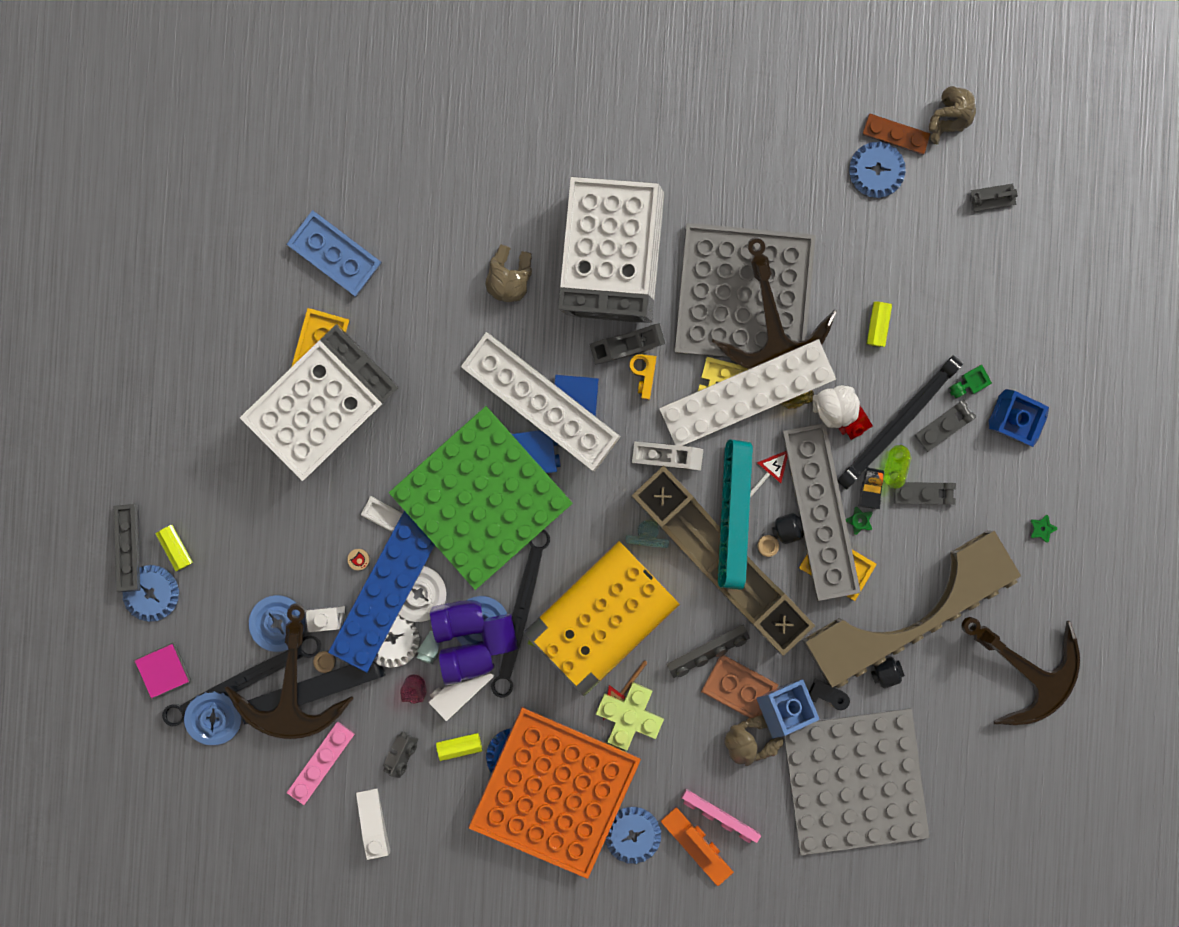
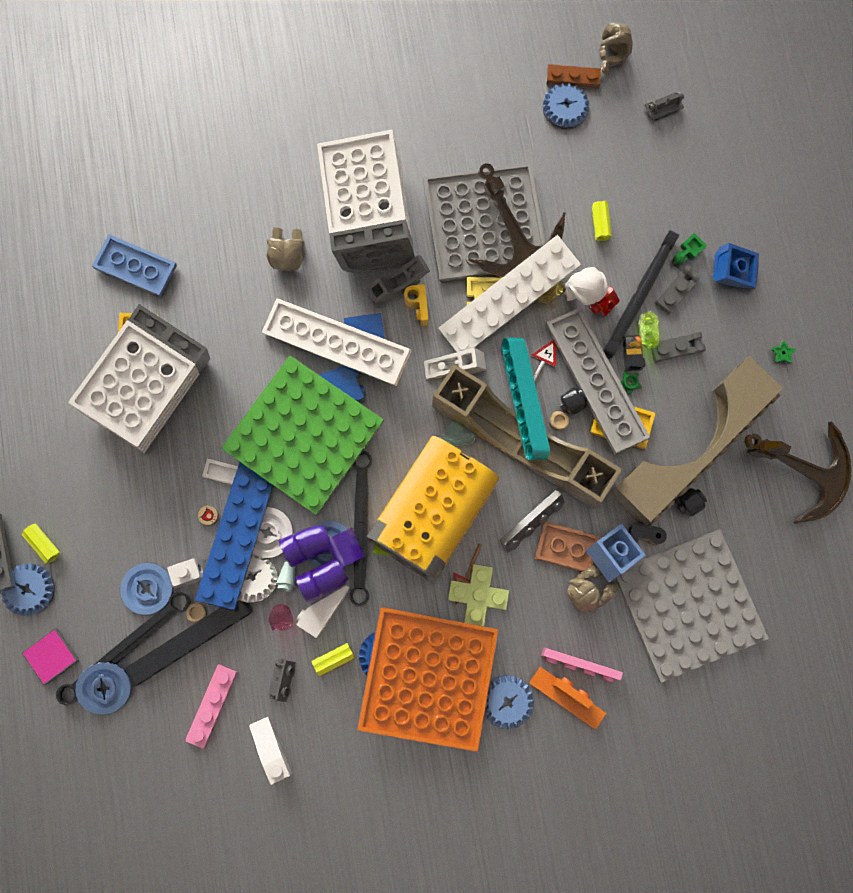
camera: 20 degrees left, 10 degrees down
dark brown piece [225,603,354,739] -> none

